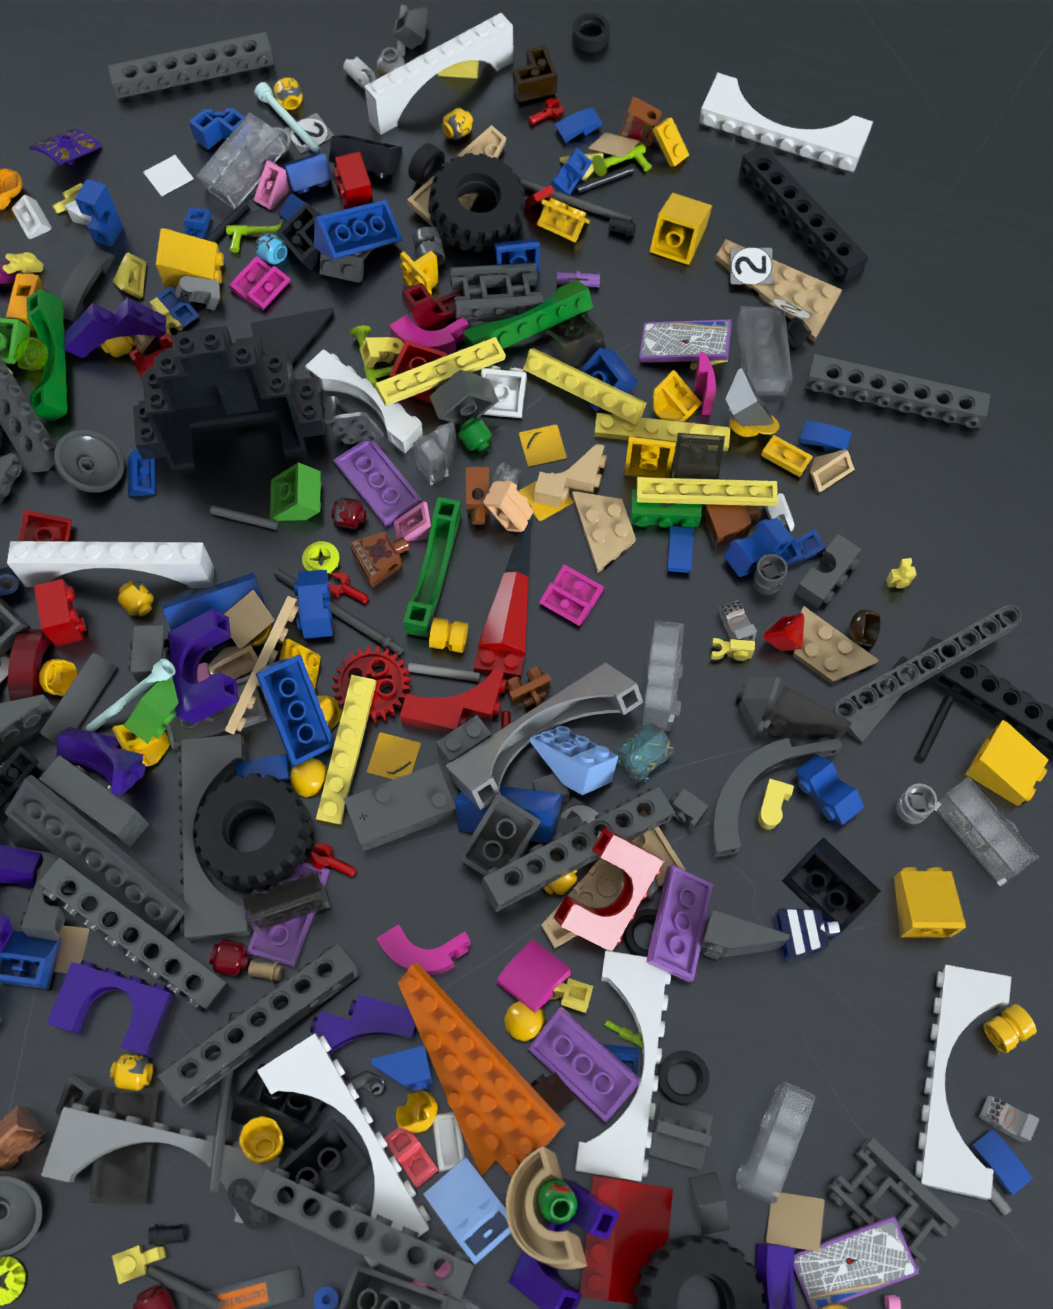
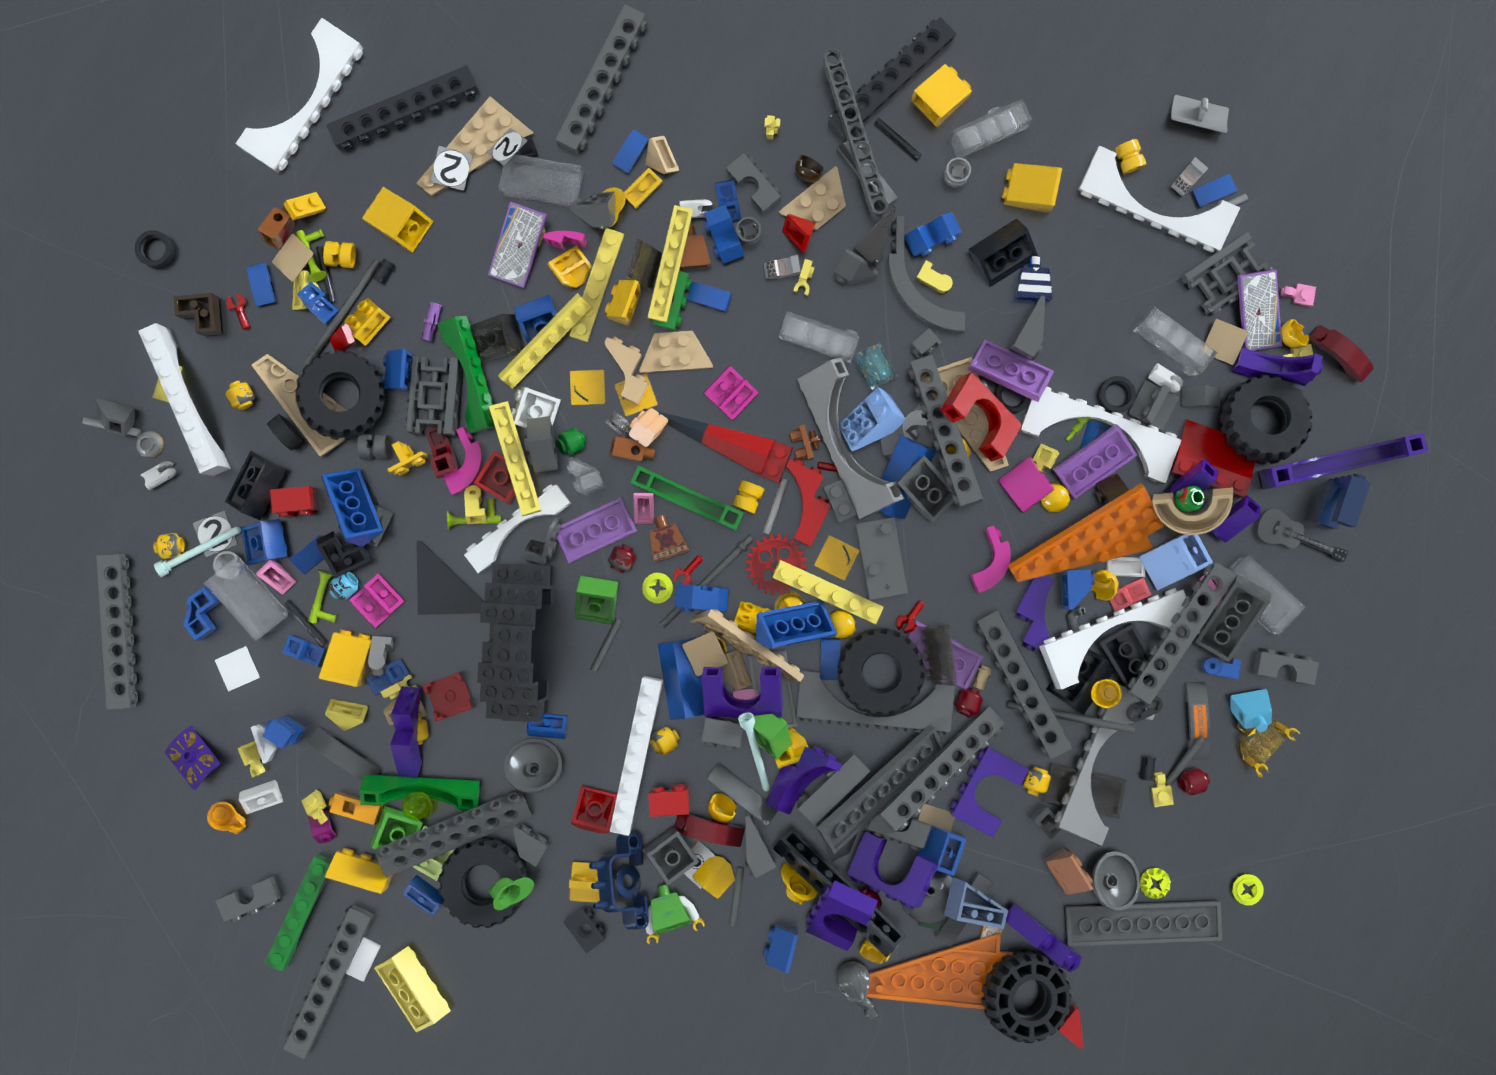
camera: 75 degrees left, 20 degrees up
none -> yellow wheel [323,241,356,268]
none -> white piece [1148,363,1183,393]

